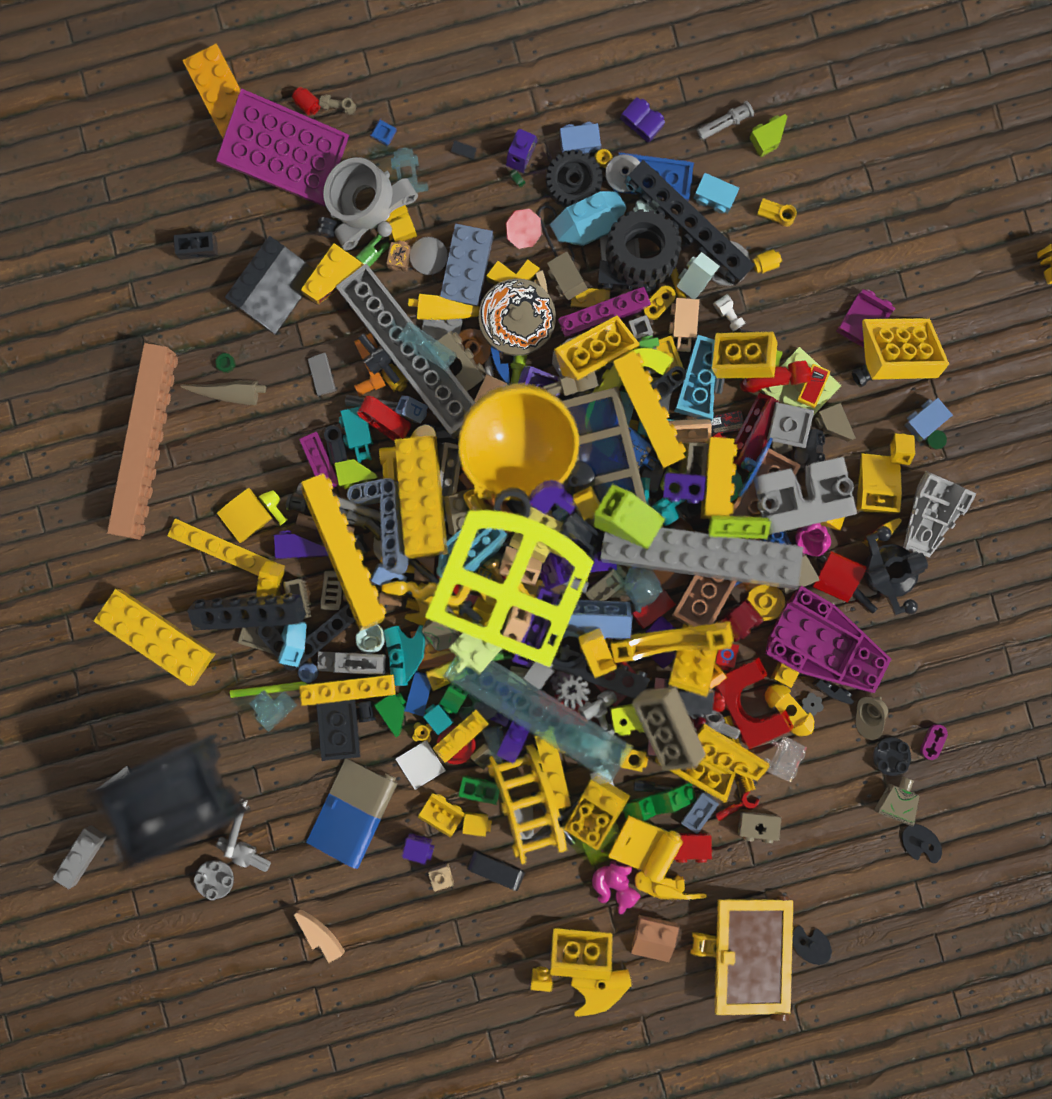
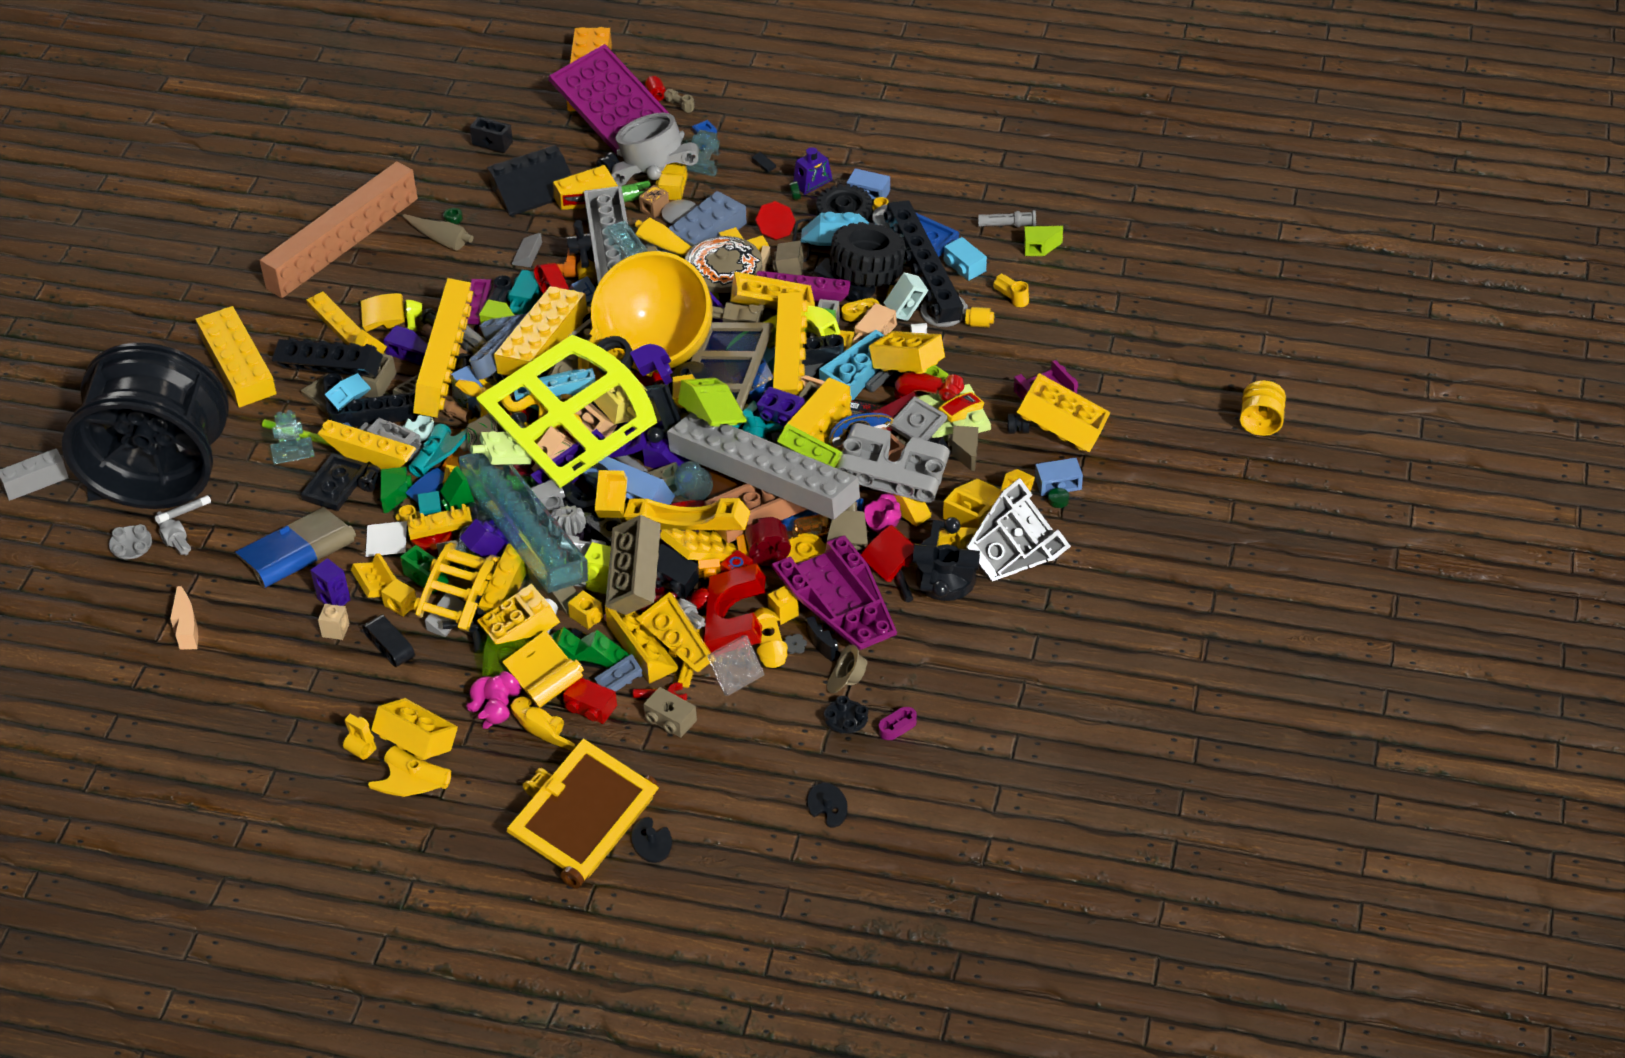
camera: 30 degrees right, 40 degrees down
dark purple brick [620,97,665,143] -> none
nougat slope [631,915,679,962] -> none
dark tan torso [874,777,919,826] -> none

